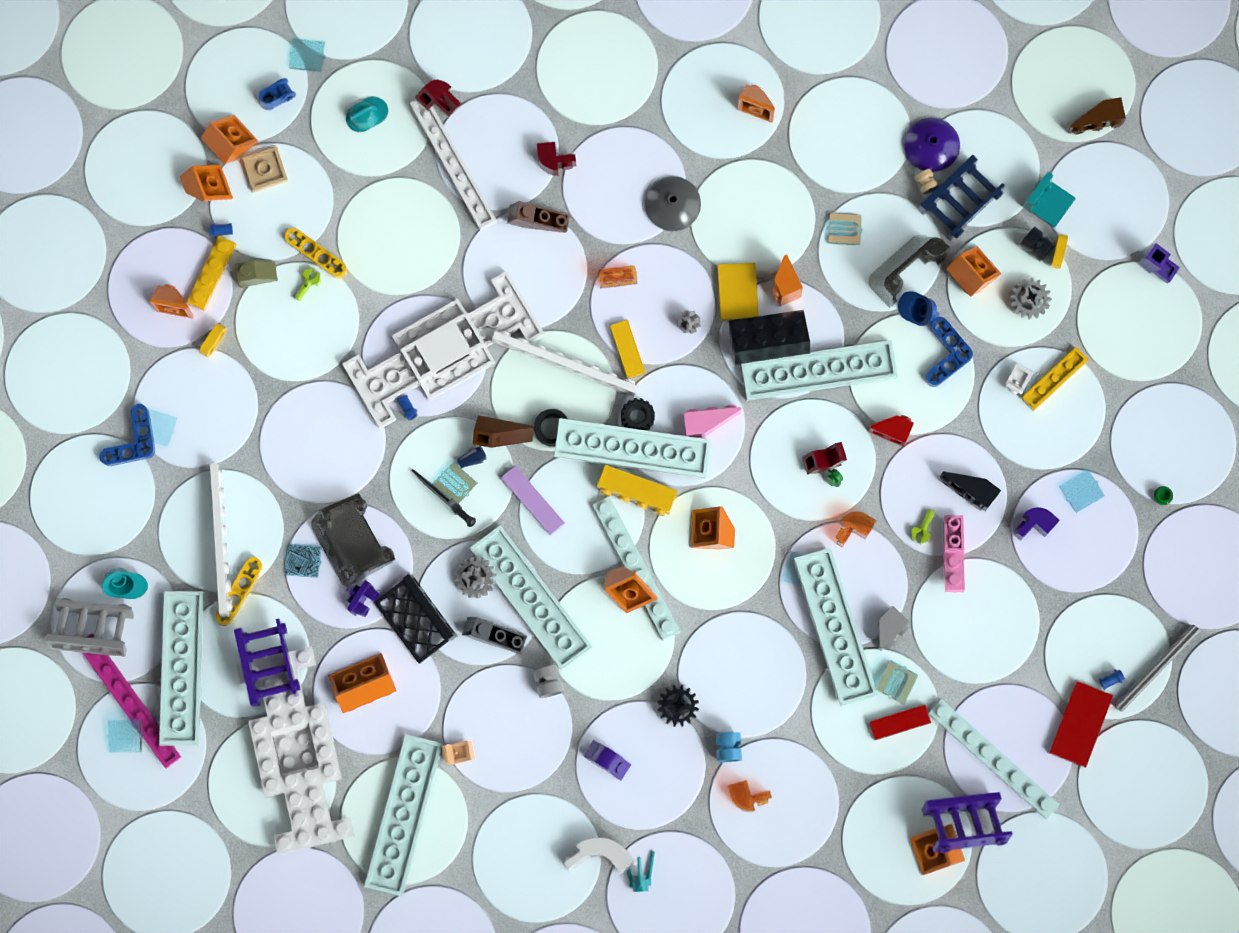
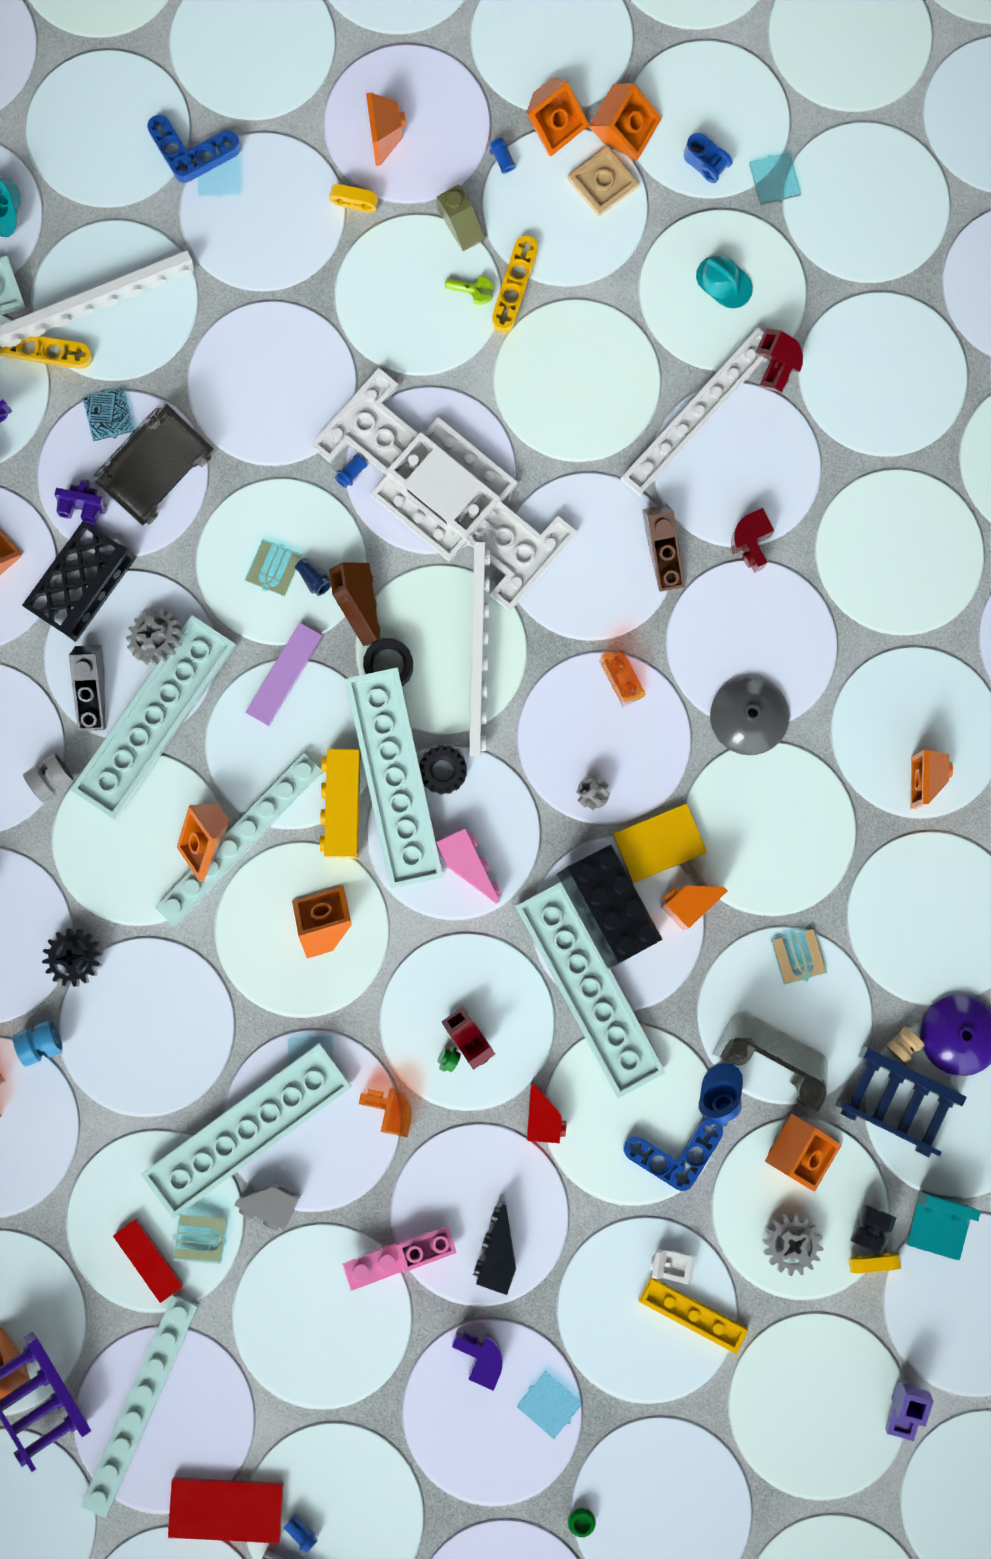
camera: 65 degrees right, 5 degrees up
yellow plate [186,236,237,312] -> none
black sword [411,469,476,527] -> none
yellow tile [610,320,646,379] -> none
lime bar [911,509,935,545] -> none

